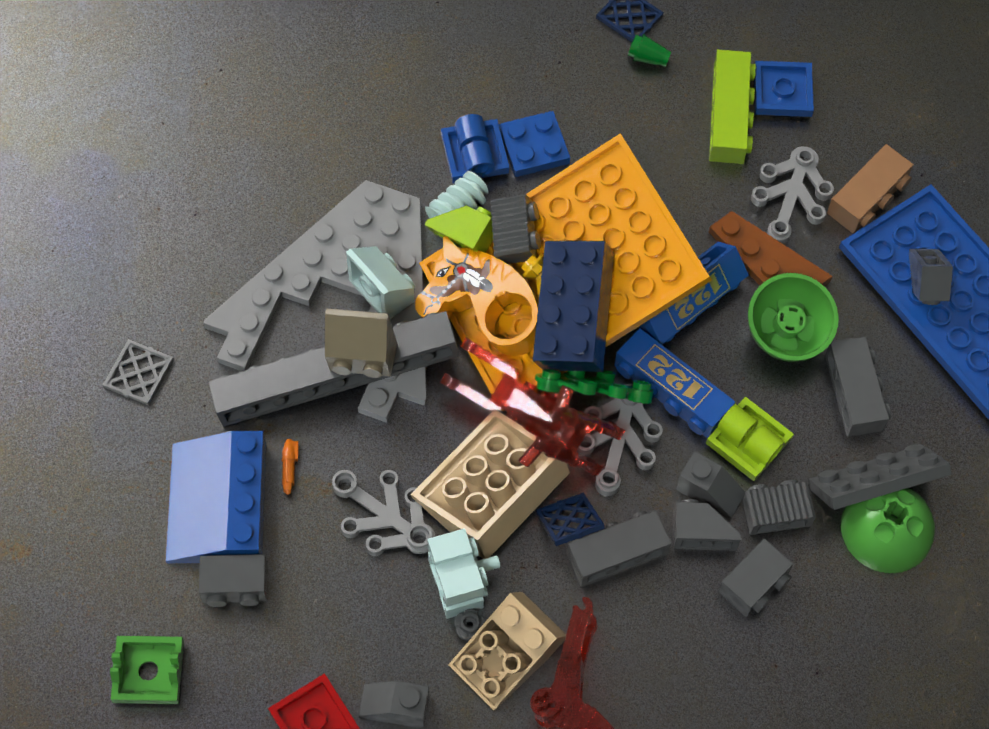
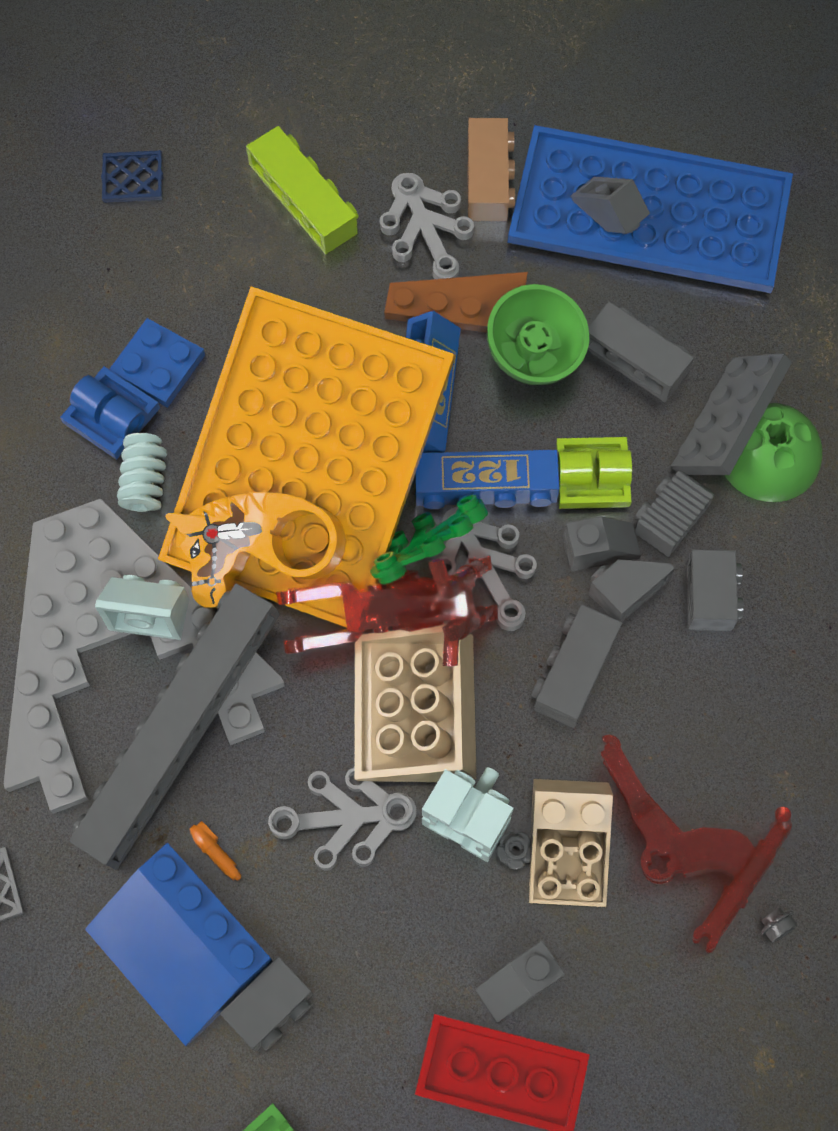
camera: 40 degrees left, 5 degrees up
dark tan slope [325,308,397,378] -> none
lime slope [424,205,493,253] -> none
dark grey brick [490,194,541,264] -> none
yellow plate [521,254,544,297] -> none
dark blue brick [533,241,614,372] -> none
dark blue window [536,492,605,546] -> none
green cone [627,34,671,67] -> none
blue plate [754,61,814,117] -> none

